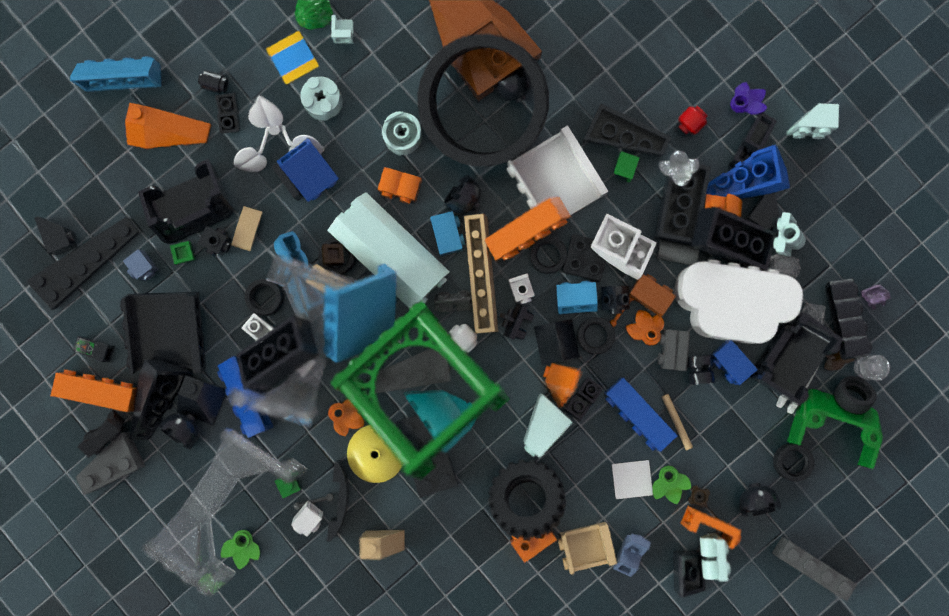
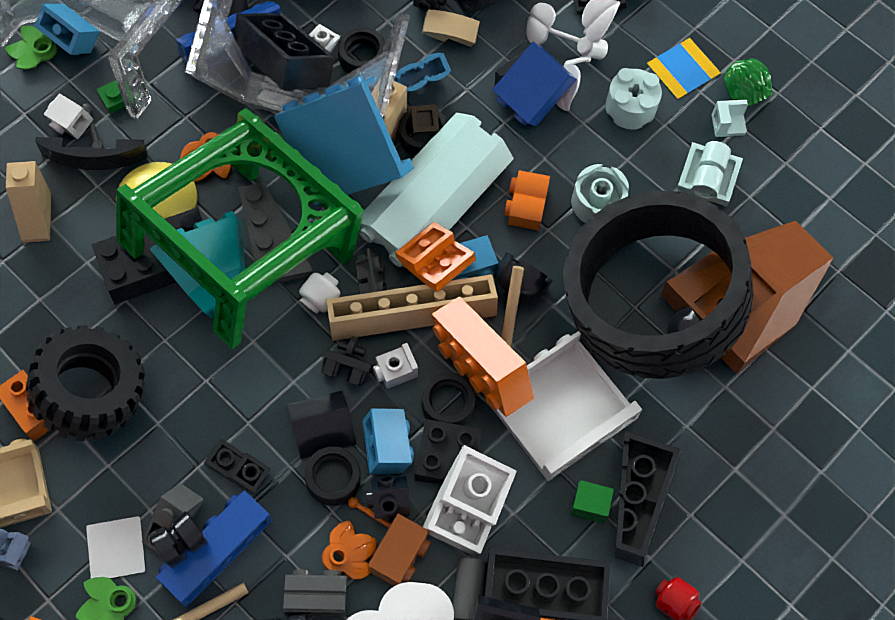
camera: 75 degrees right, 20 degrees down
light aqua slope [523,394,572,458] -> none
orange wedge [543,363,581,408] -> none
clear plate [659,150,699,185] -> none
none -> dark azure brick [34,4,100,55]
none -> dark grey slope [142,483,204,554]
none -> black wheel [149,511,208,569]
none -> orange slope [395,222,476,292]
none -> tan bar [501,266,524,347]
none -> light aqua plate [677,141,743,207]

